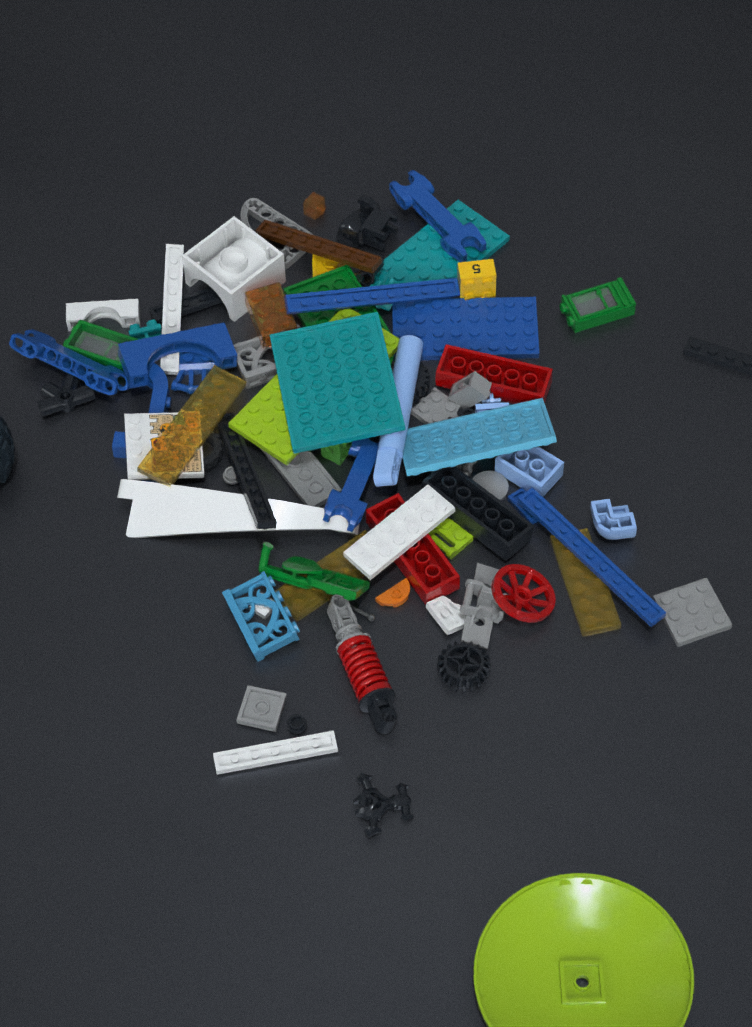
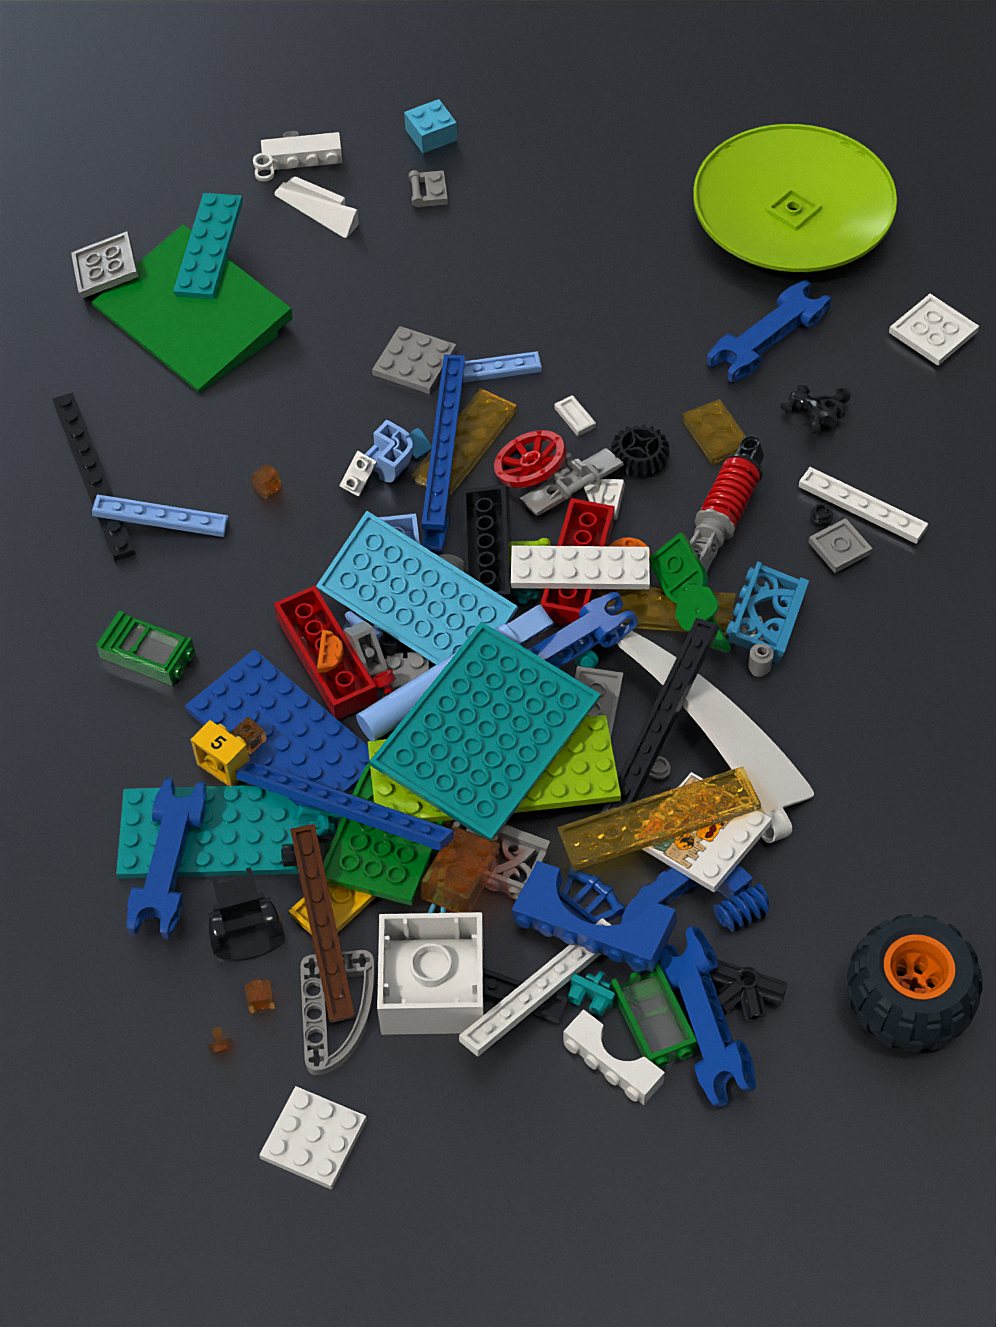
camera: 135 degrees left, 0 degrees up
none -> light blue tile [92,495,228,537]
none -> clear orange plate [206,1027,233,1052]
none -> clear orange plate [231,717,267,755]
none -> clear orange plate [251,464,281,499]
none -> white plate [259,1086,367,1190]
none -> orange plate [317,629,344,673]
none -> white hips [339,451,377,496]
none -> red tile [371,670,396,694]
none -> dark azure slope [409,428,432,460]
none -> light blue tile [463,351,542,383]
none -> white tile [555,395,596,436]
none -> clear yellow plate [681,399,746,464]
none -> blue piece [706,280,832,382]
none -> blue piece [713,883,769,932]
none -> light grey brick [748,644,773,677]
none -> white plate [889,294,979,365]

